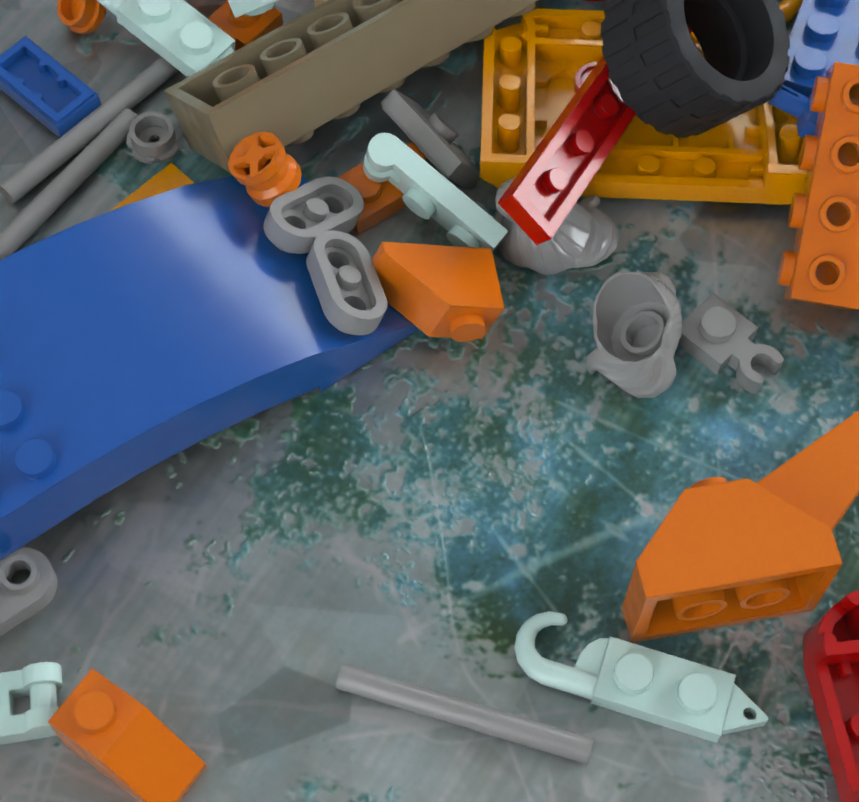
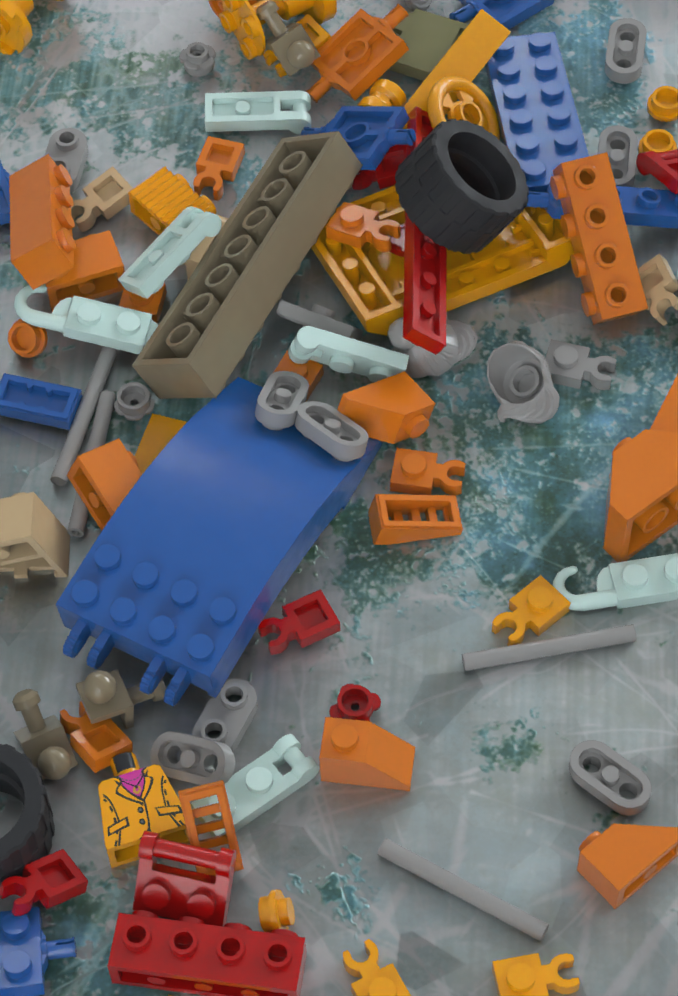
camera: 25 degrees left, 5 degrees down
orange wheel [228,131,302,207] -> none
none -> orange slope [66,438,141,531]
none -> red plate [258,589,341,655]
none -> orange plate [325,201,401,252]
none -> red plate [329,684,381,722]
none -> orange slope [368,494,463,545]
none -> orange plate [390,448,466,495]
none -> light orange plate [492,575,571,646]

